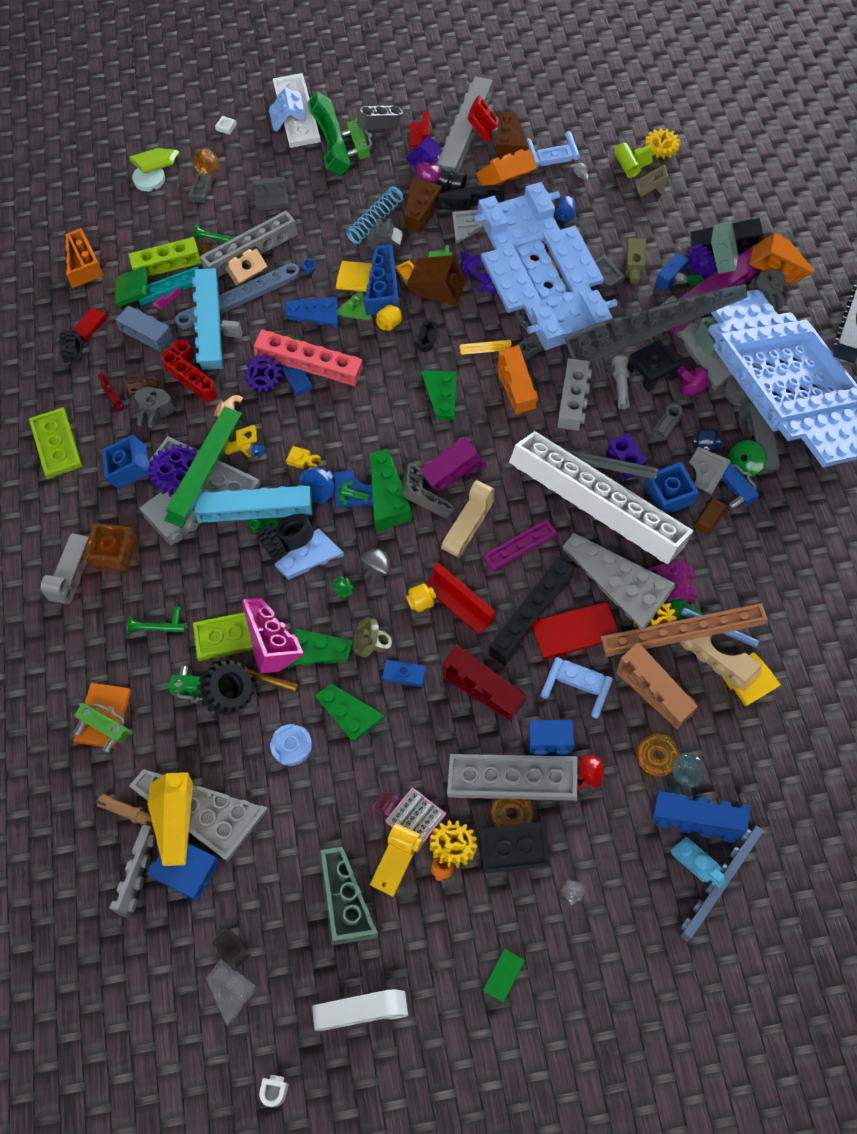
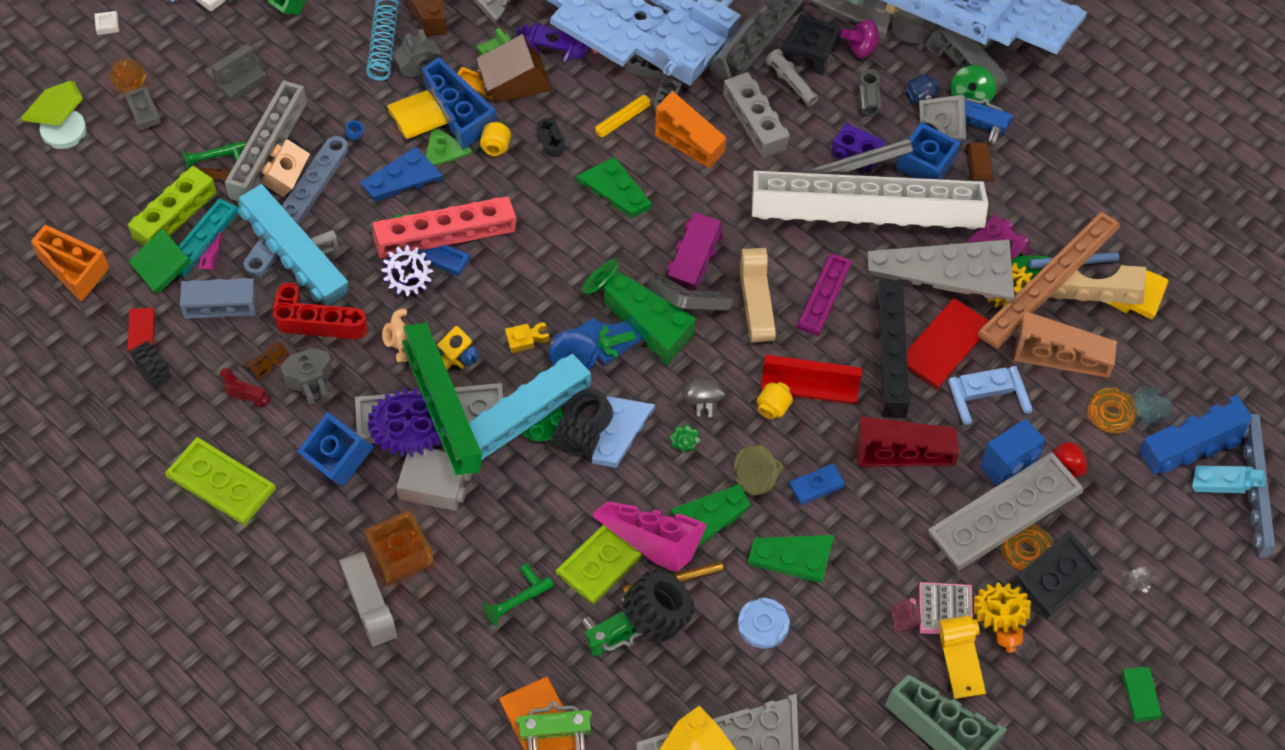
camera: 40 degrees left, 5 degrees down
none -> green dish [581,259,619,295]

